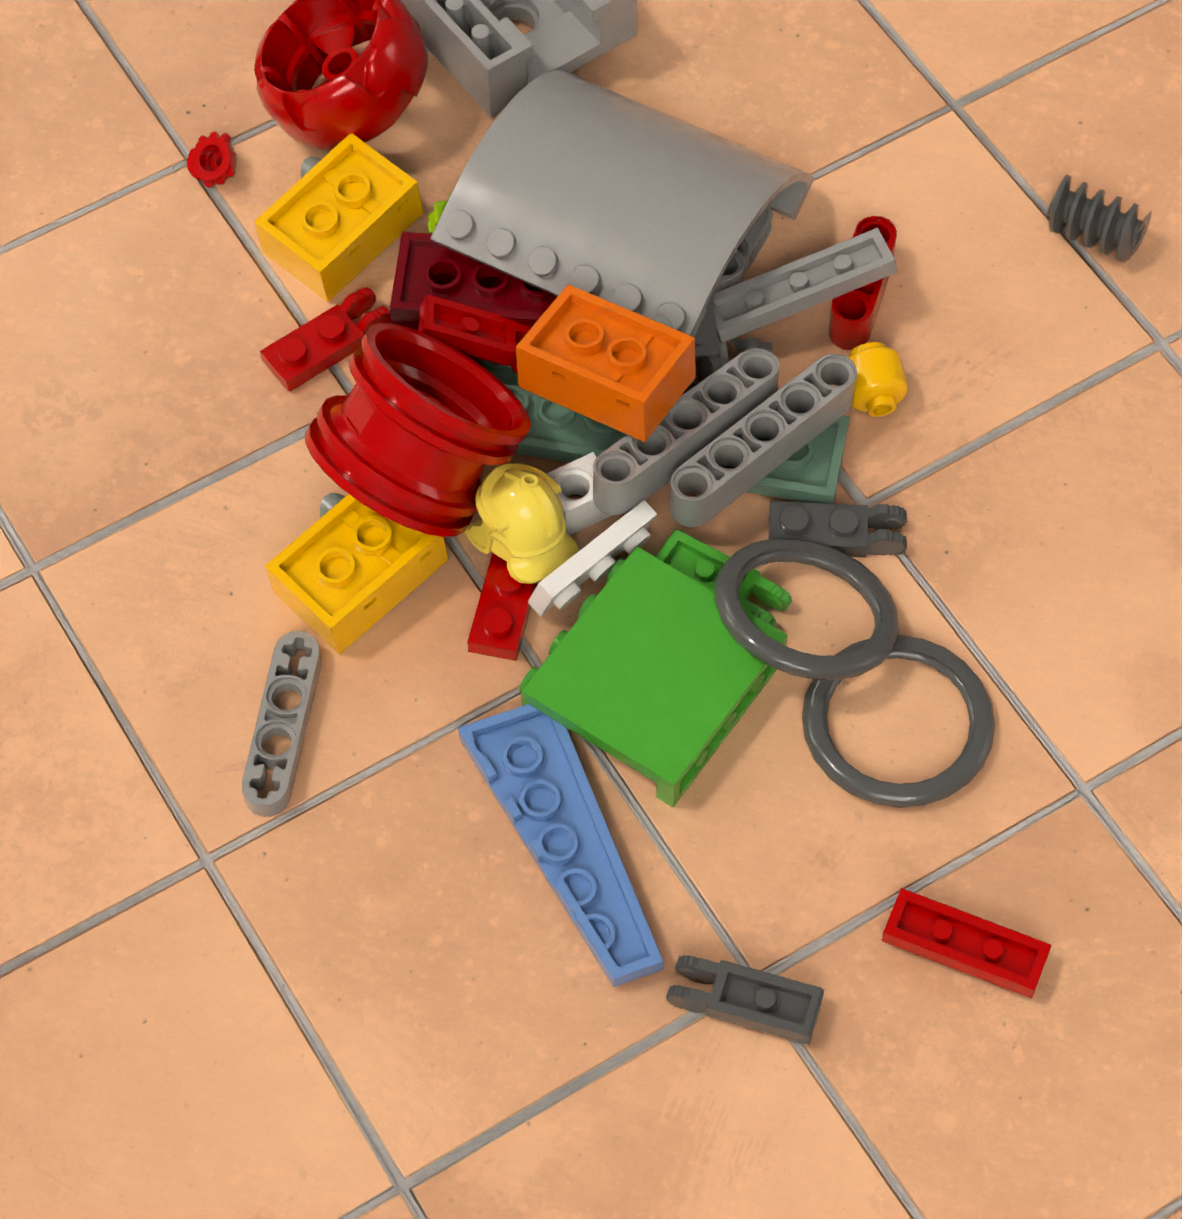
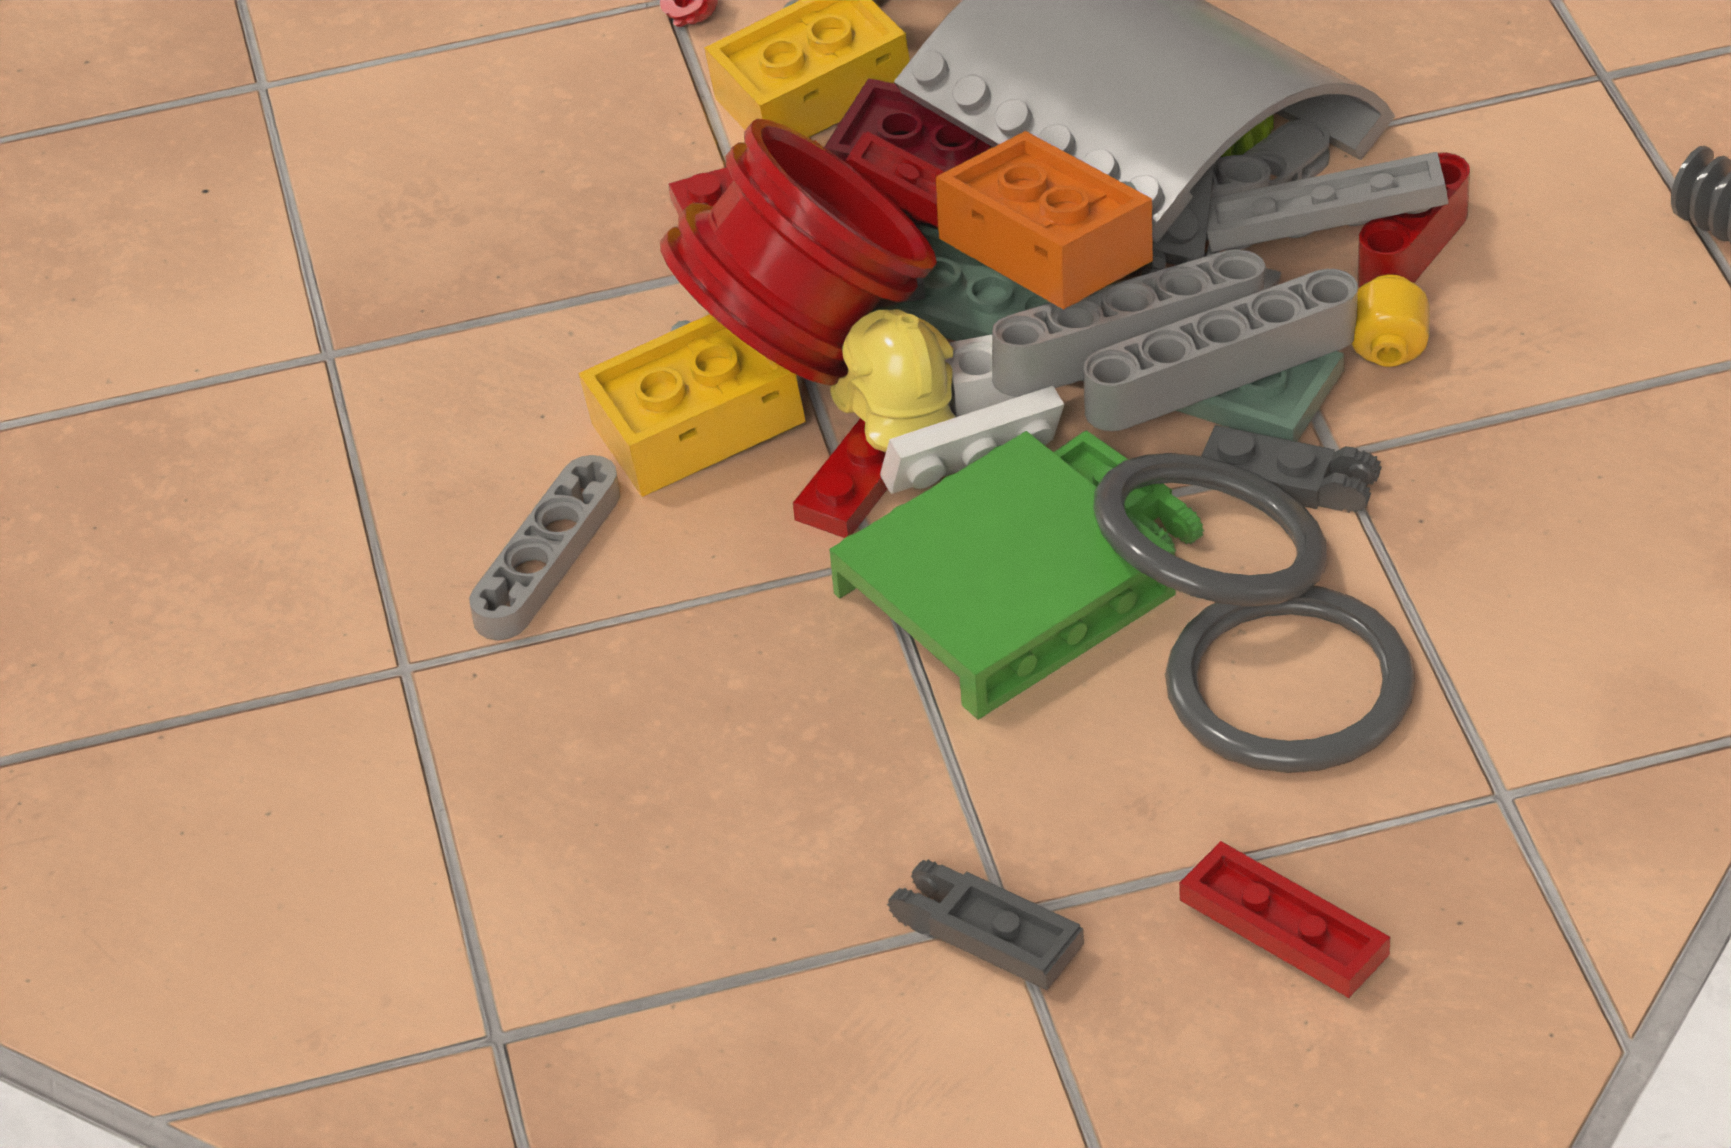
camera: 20 degrees right, 15 degrees down
medium blue wing [458,704,663,987] -> none

